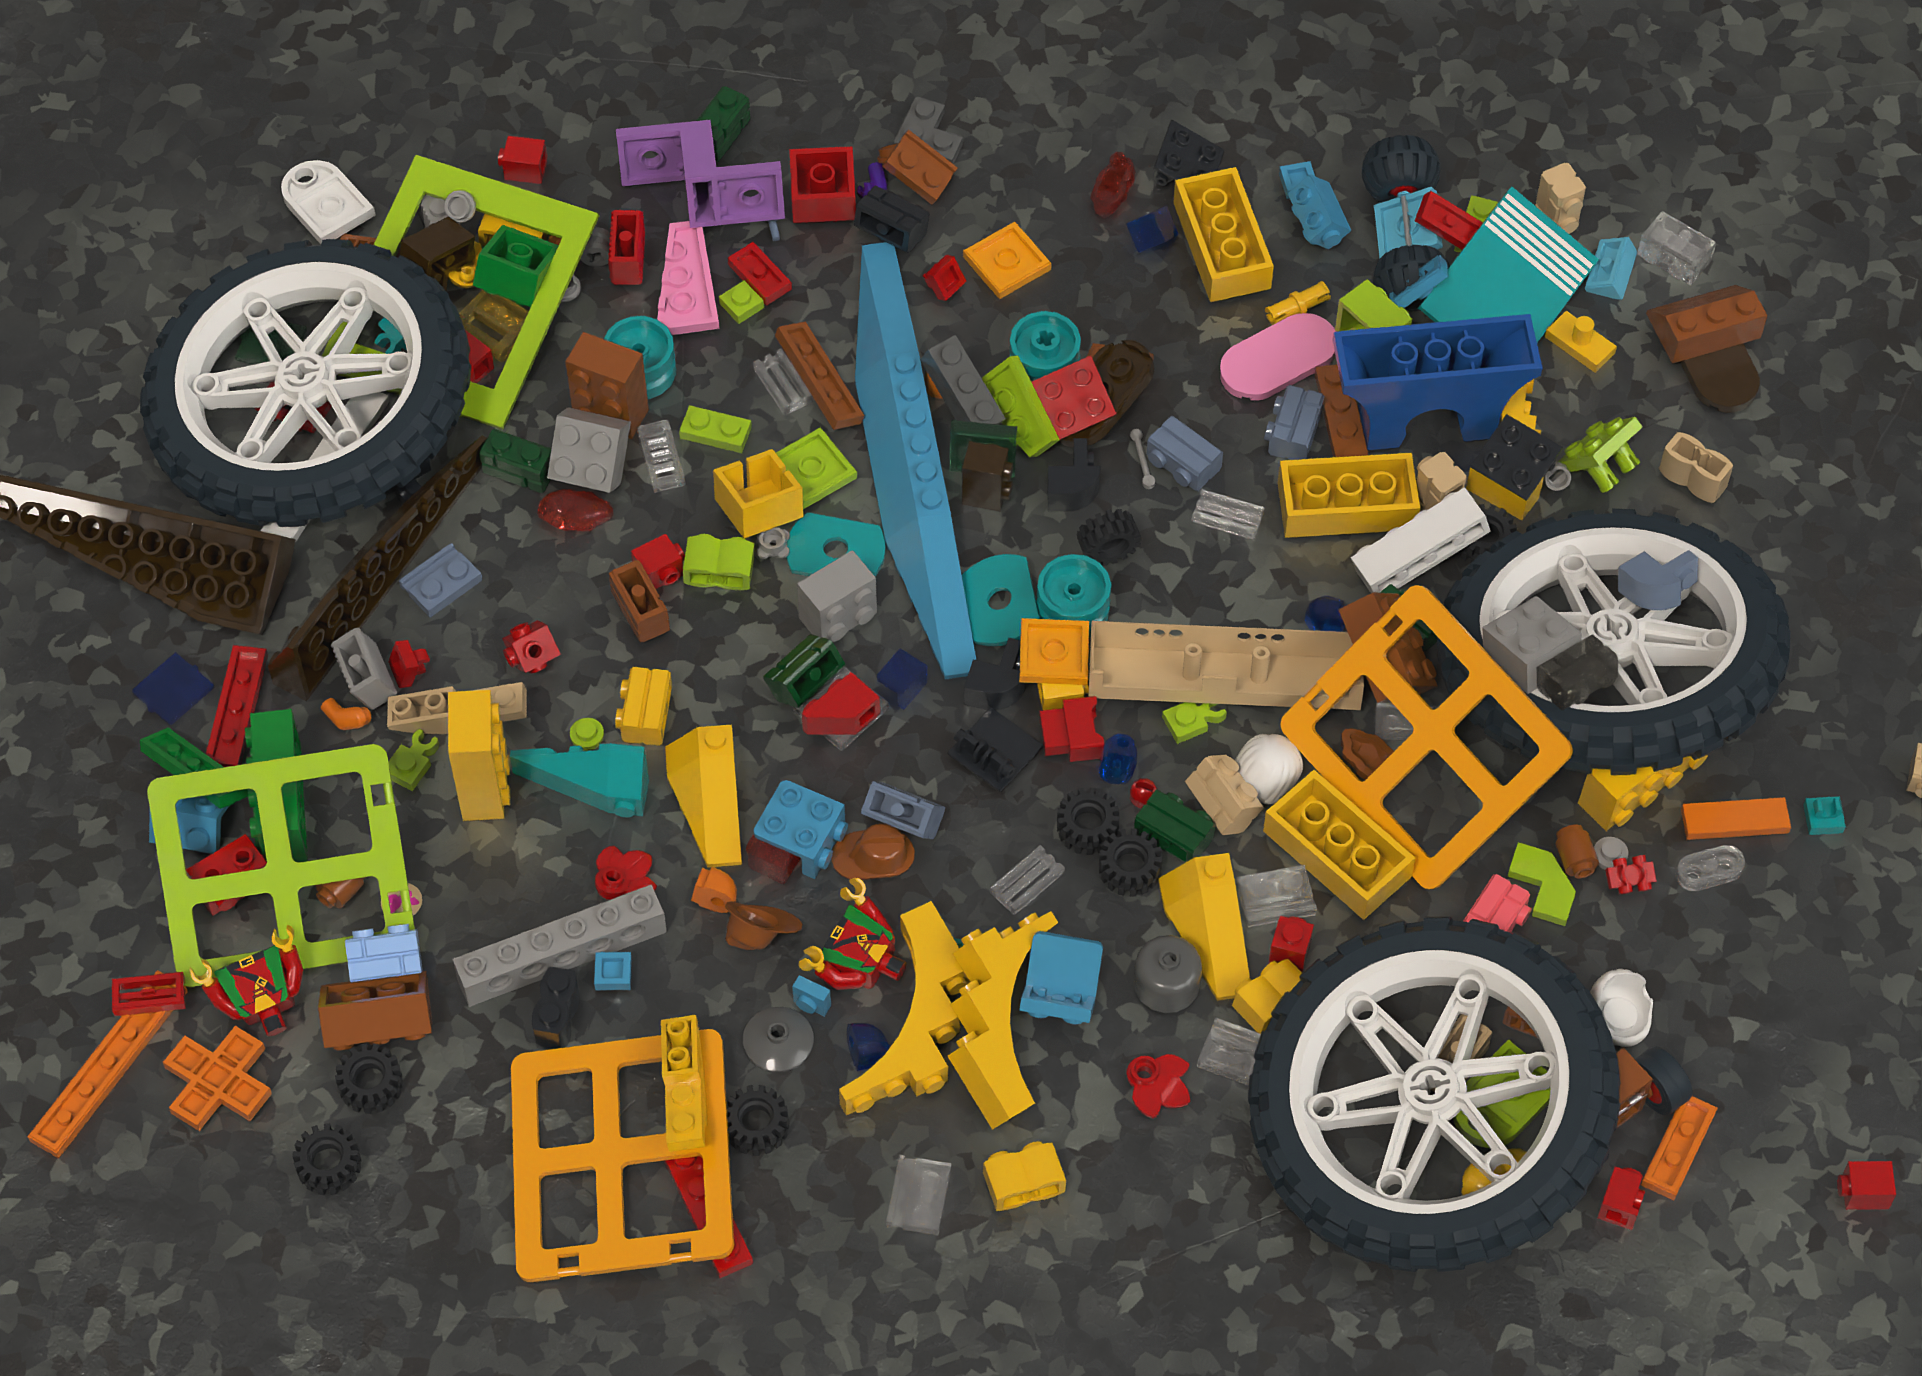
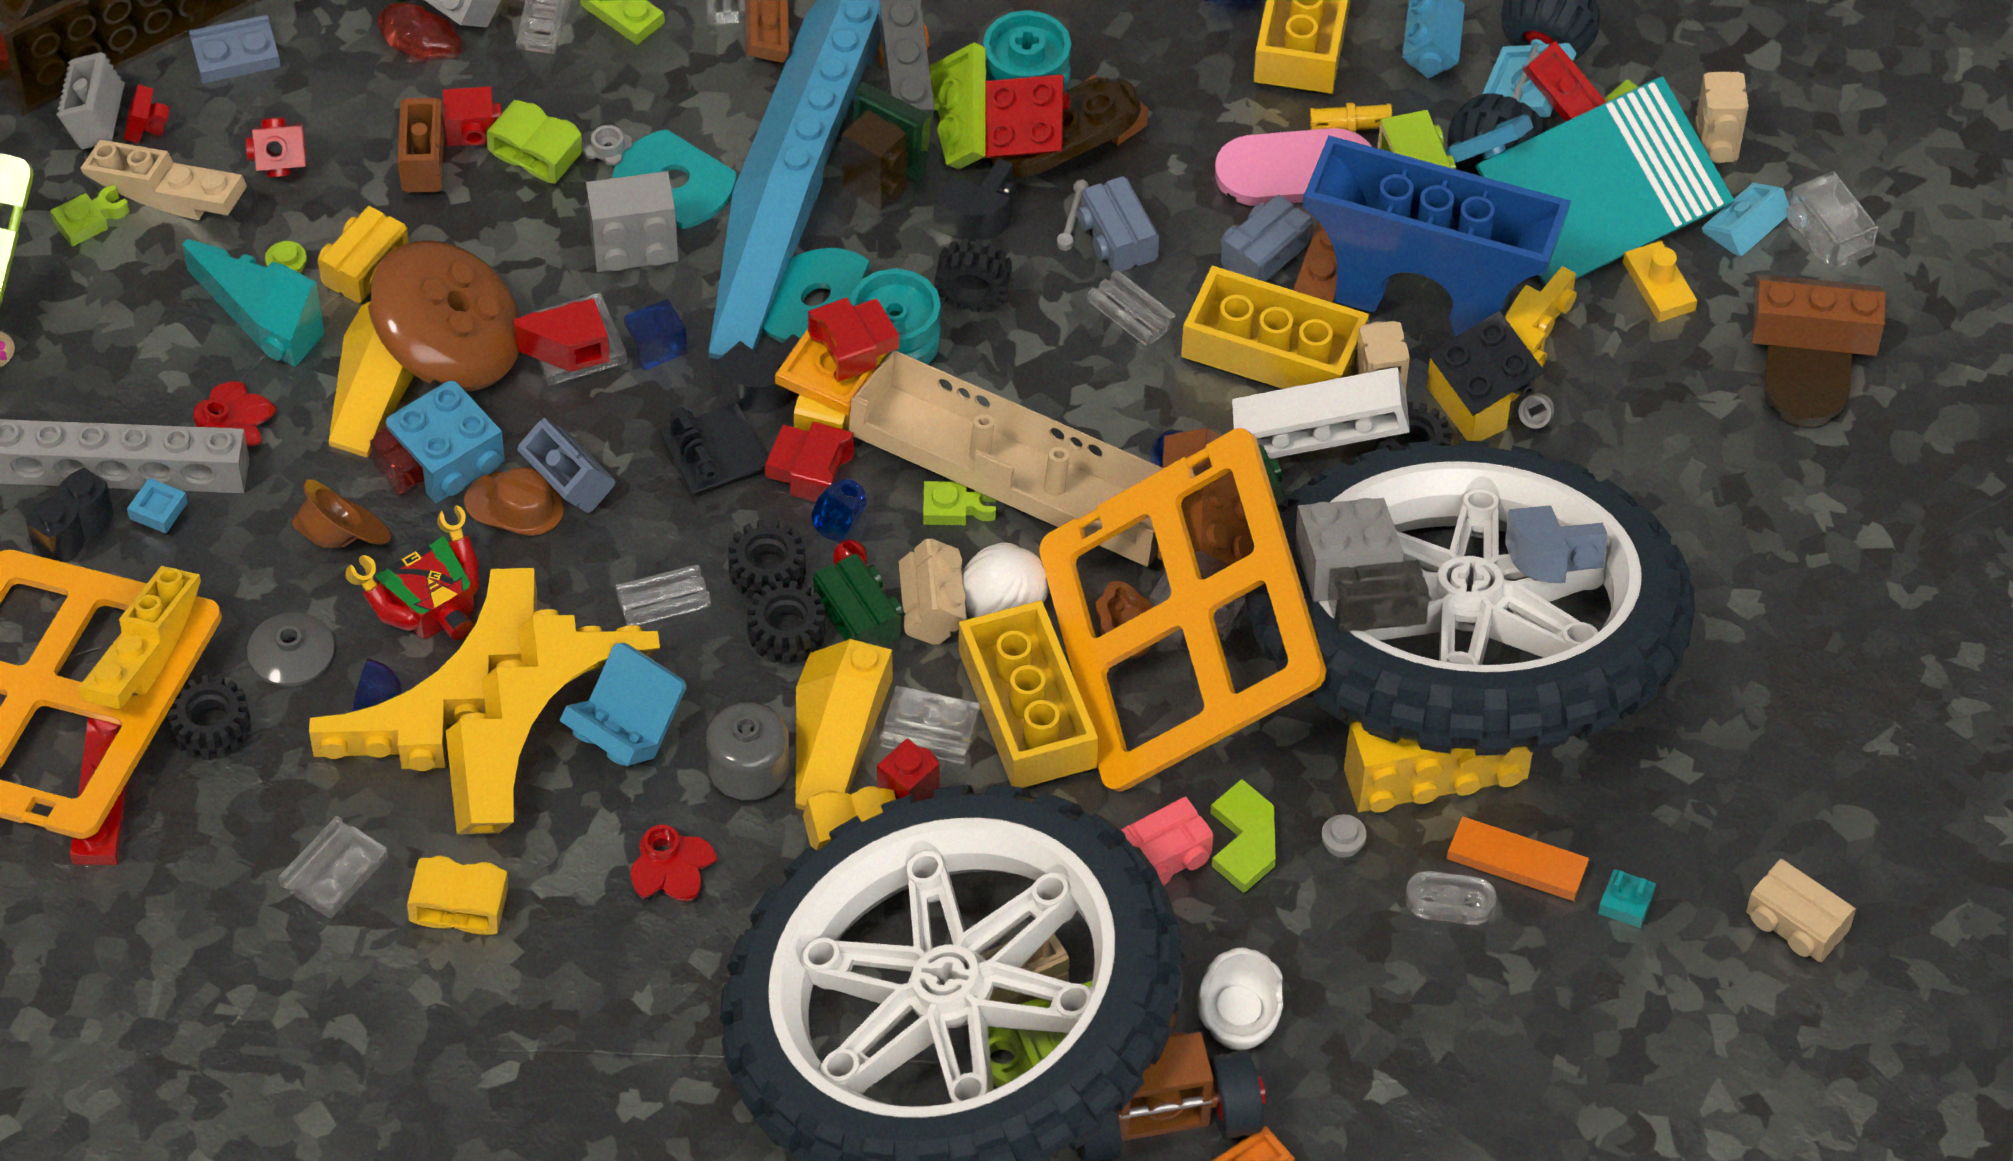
camera: 25 degrees right, 5 degrees down
orange arm [321,698,372,730] -> none
yellow brick [448,690,510,821] -> none
orange piece [691,867,737,913] -> none
yellow piece [713,449,803,539] -> none
dark green brick [763,634,846,708] -> none
lime plate [776,427,857,509] -> none
dark azure plate [792,975,831,1017] -> none
clear plate [1197,1017,1261,1086] -> none
dark orange brick [1555,824,1599,879] -> none
lime plate [1558,417,1642,493] -> none
red piece [1605,855,1657,895] -> none
tan brick [1659,432,1733,503] -> none
none -> dark orange brick [368,241,521,391]
none -> red piece [808,297,899,383]

